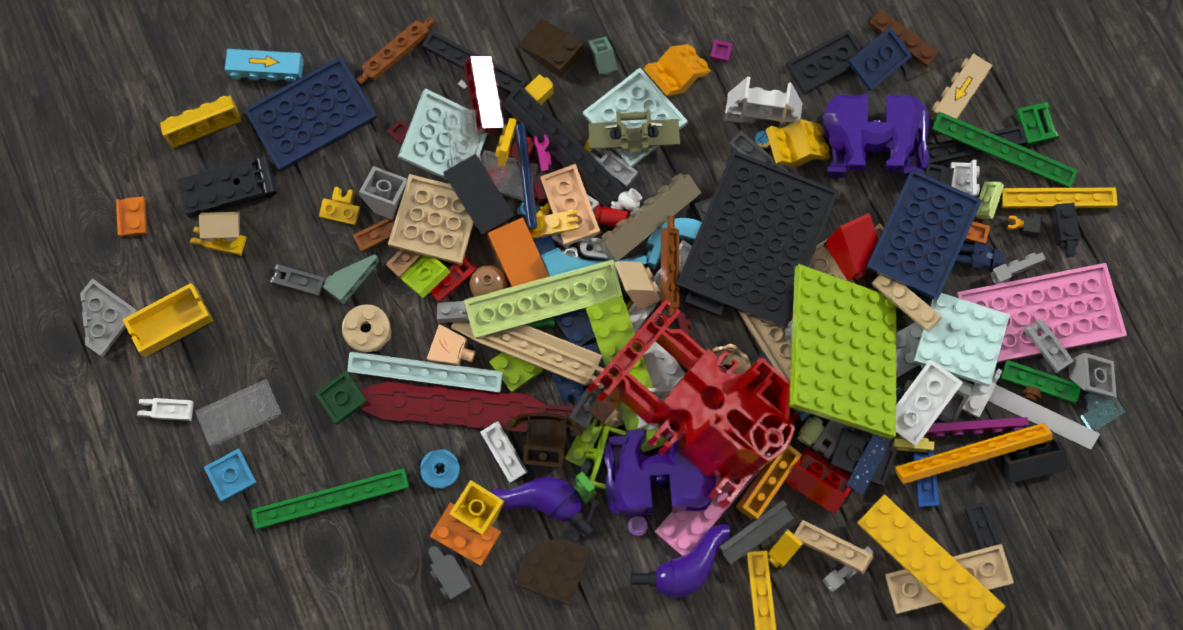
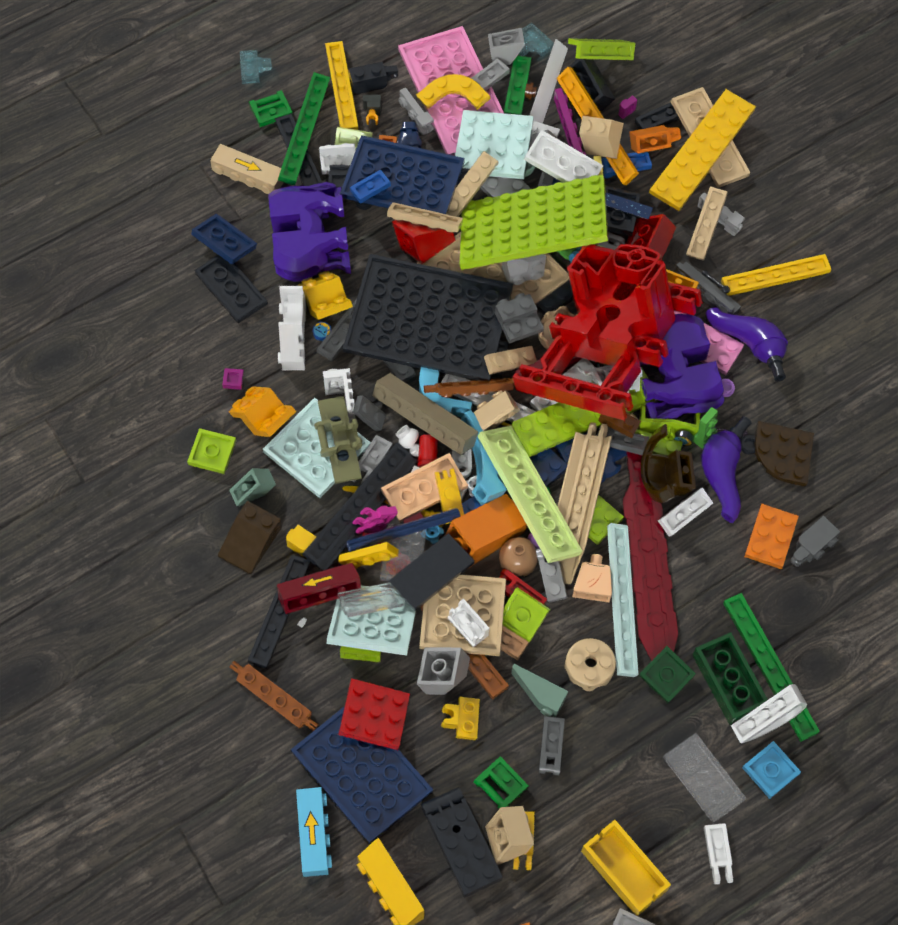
camera: 105 degrees left, 10 degrees down
dark red plate [387,119,409,146] -> none
dark azure plate [421,450,460,490] -> none
yellow slope [449,480,504,535] -> none
yellow slope [767,530,803,568] -> none
reddish brown plate [868,9,939,68] -> none
none -> lime plate [187,428,236,474]
none -> clear light blue hinge [240,50,272,84]
none -> white plate [323,368,355,423]
none -> red plate [338,678,410,750]
none -> blue plate [350,170,391,204]
none -> dark grey plate [352,395,386,431]
none -> tan plate [387,203,463,232]
none -> yellow plate [416,74,491,110]
none -> white hinge [447,598,489,647]
none -> green plate [473,756,529,809]
none -> tan plate [484,346,537,374]
none -> dark grey plate [495,293,544,343]
none -> lime fence [568,38,635,60]
none -> tan slope [579,116,624,159]
none -> magenta plate [618,95,637,119]
none -> orange hinge [630,125,681,154]
none -> dark green brick [692,632,768,726]
none -> black hinge [701,270,730,293]
none -> white window [731,684,807,743]

